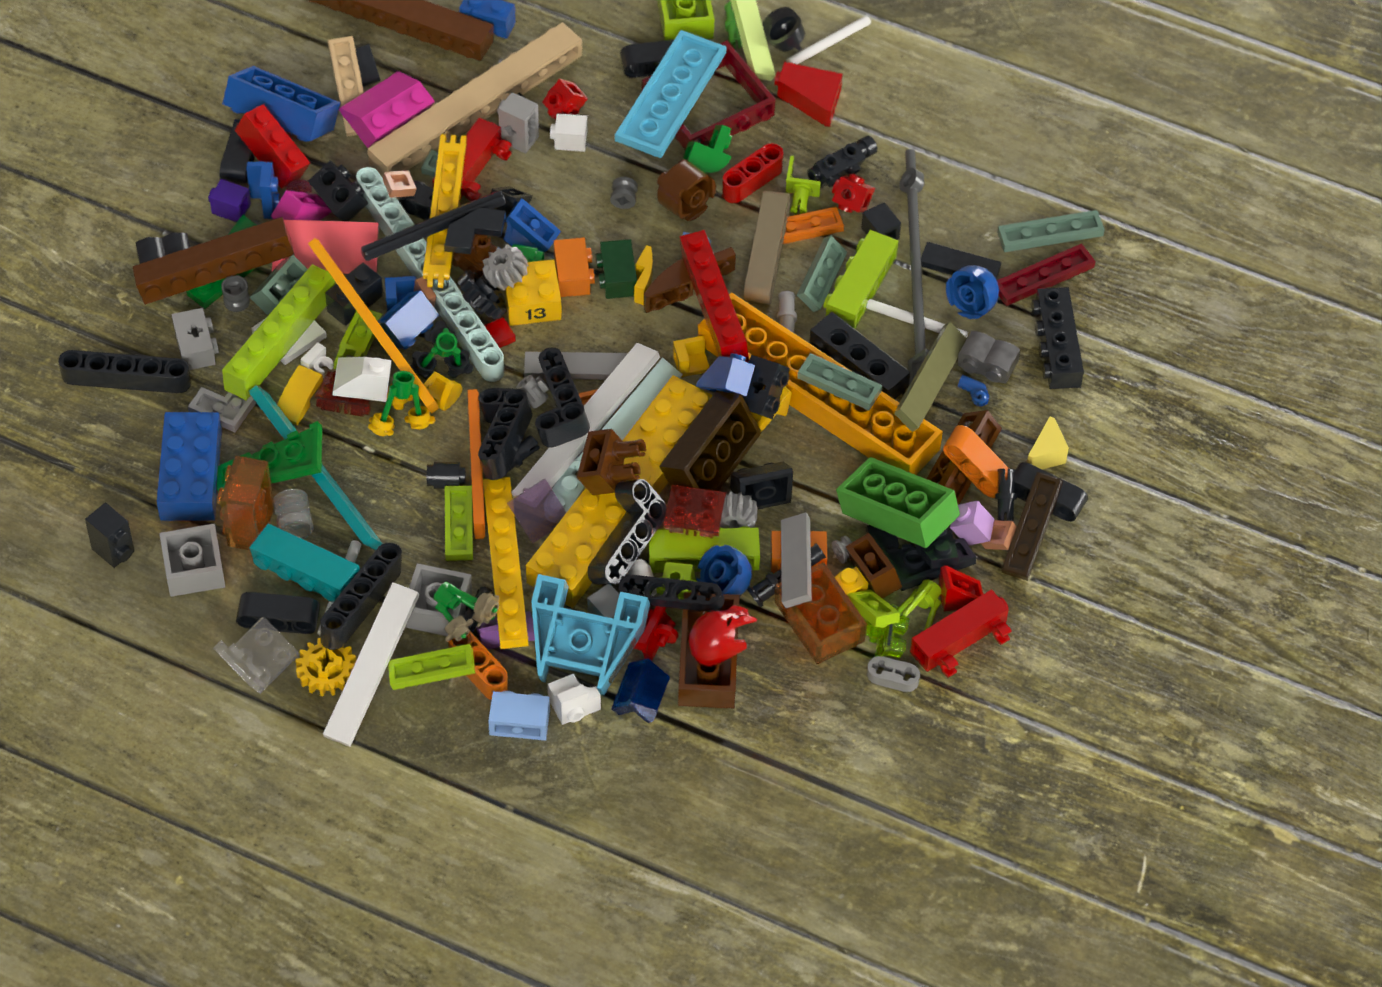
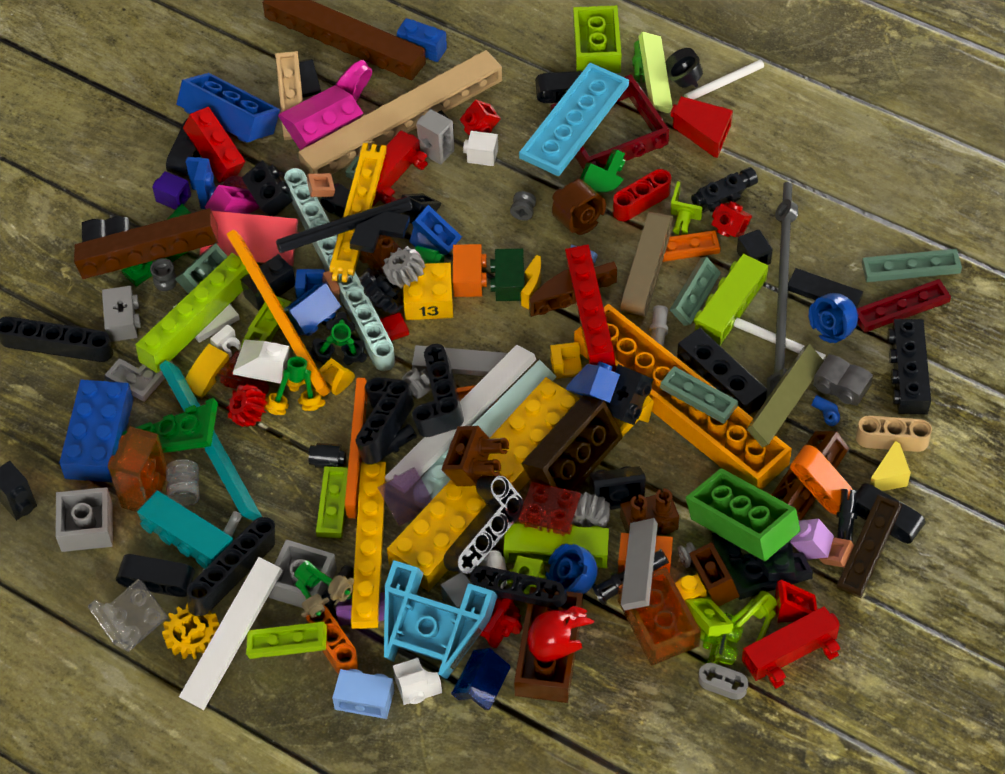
camera: 10 degrees right, 0 degrees up
none -> red gear [226,384,268,427]
none -> dark pink piece [336,60,372,101]
none -> reddish brown brick [620,488,679,535]
none -> tan beam [856,416,932,452]

